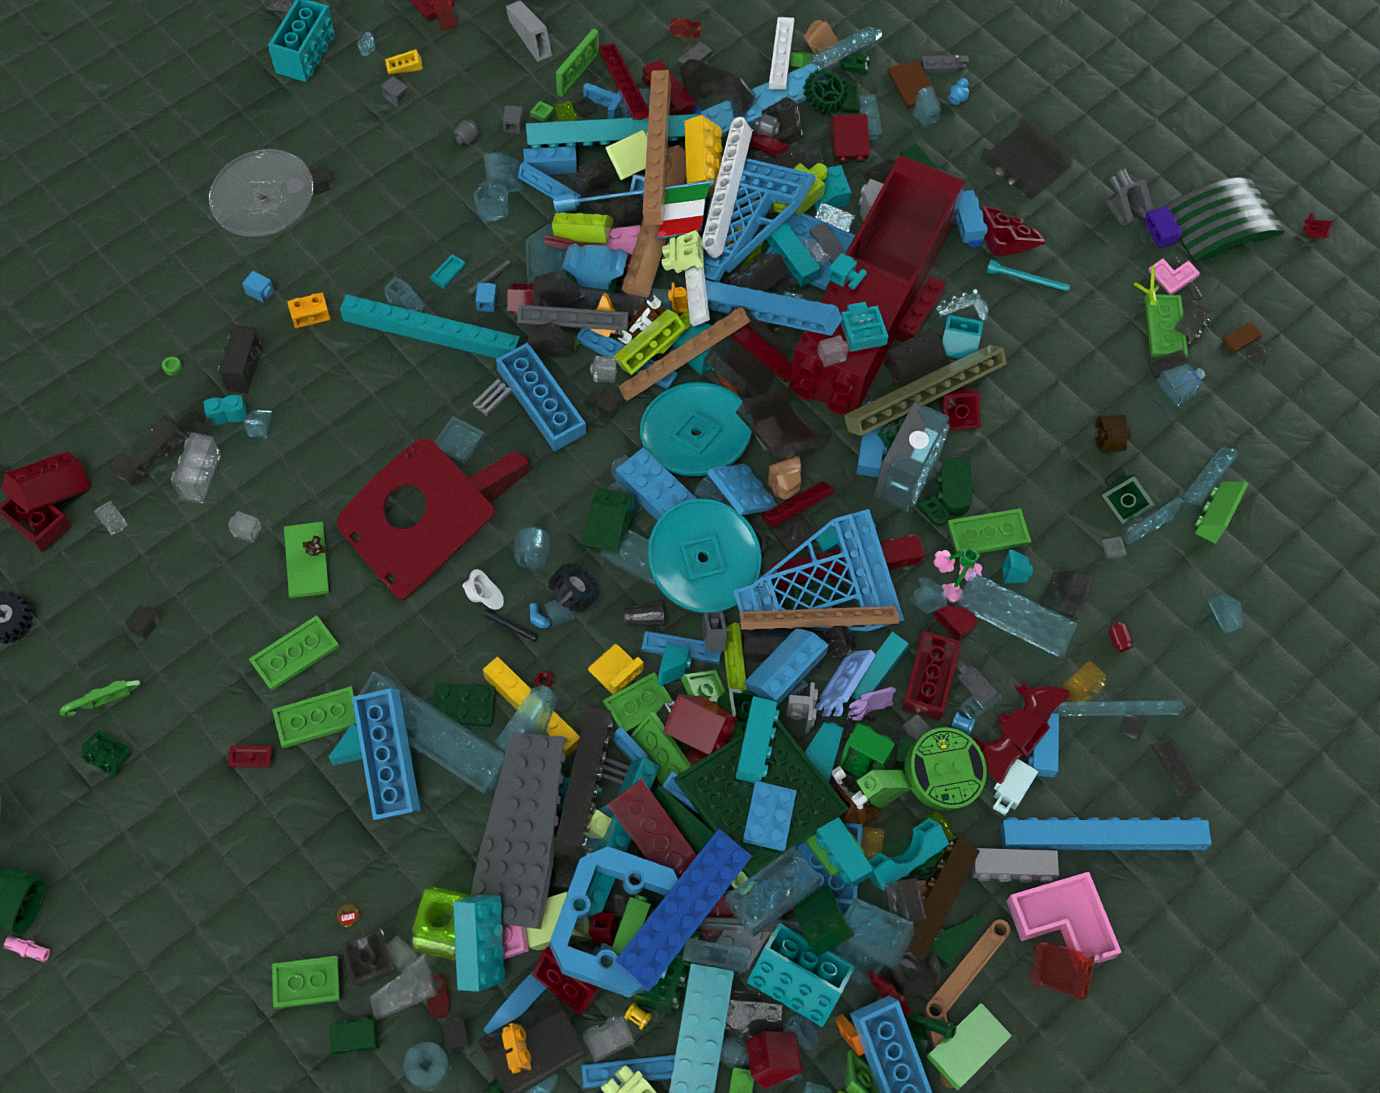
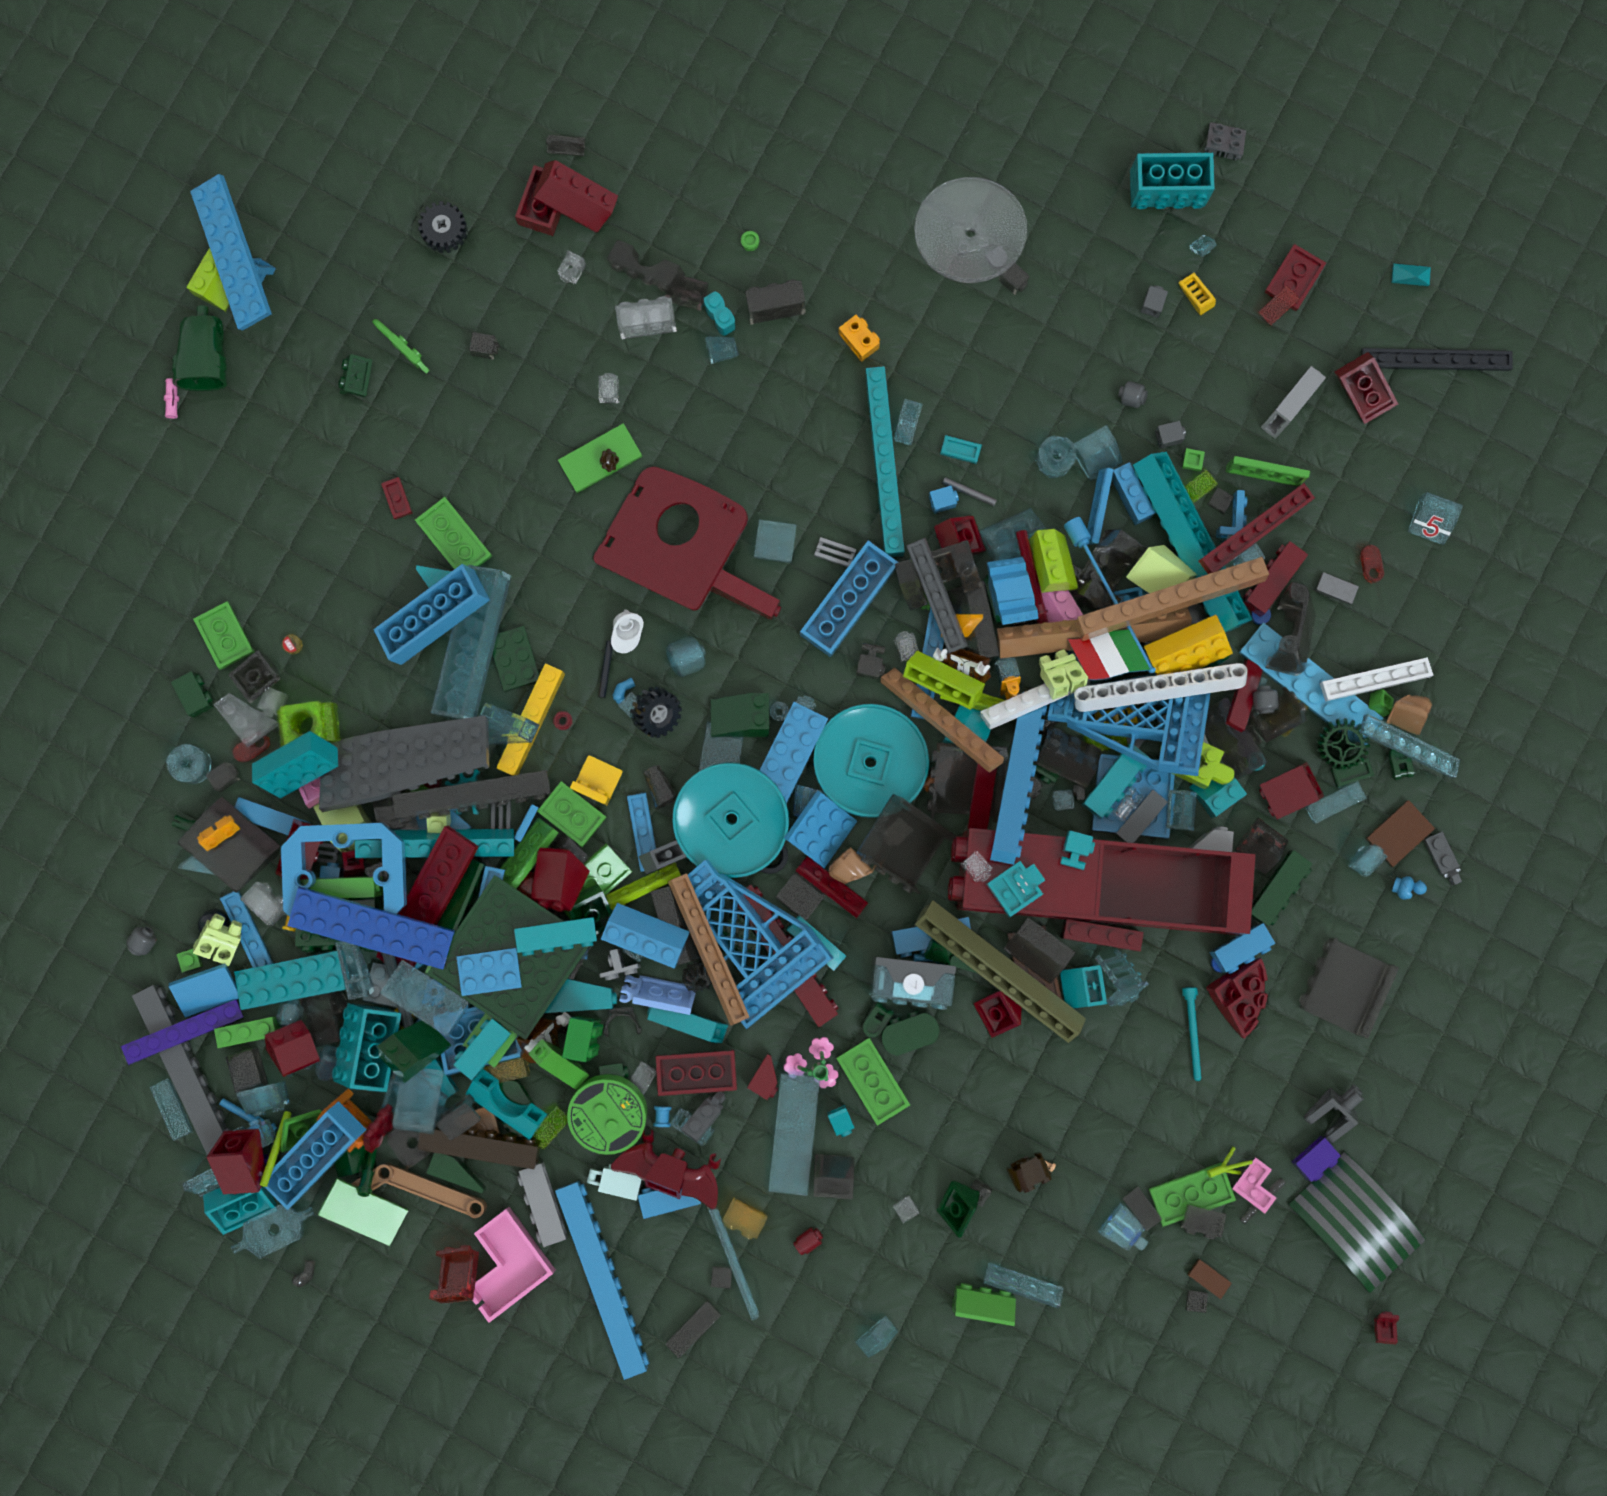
camera: 70 degrees right, 20 degrees up
dark azure brick [242,271,274,303] -> none
bright green plate [249,615,339,692] -> none
teal slope [657,644,692,686] -> none
lavender arm [848,687,896,720] -> none
clear light blue panel [910,576,948,614] -> none
clear light blue wing [1124,496,1183,545] -> none

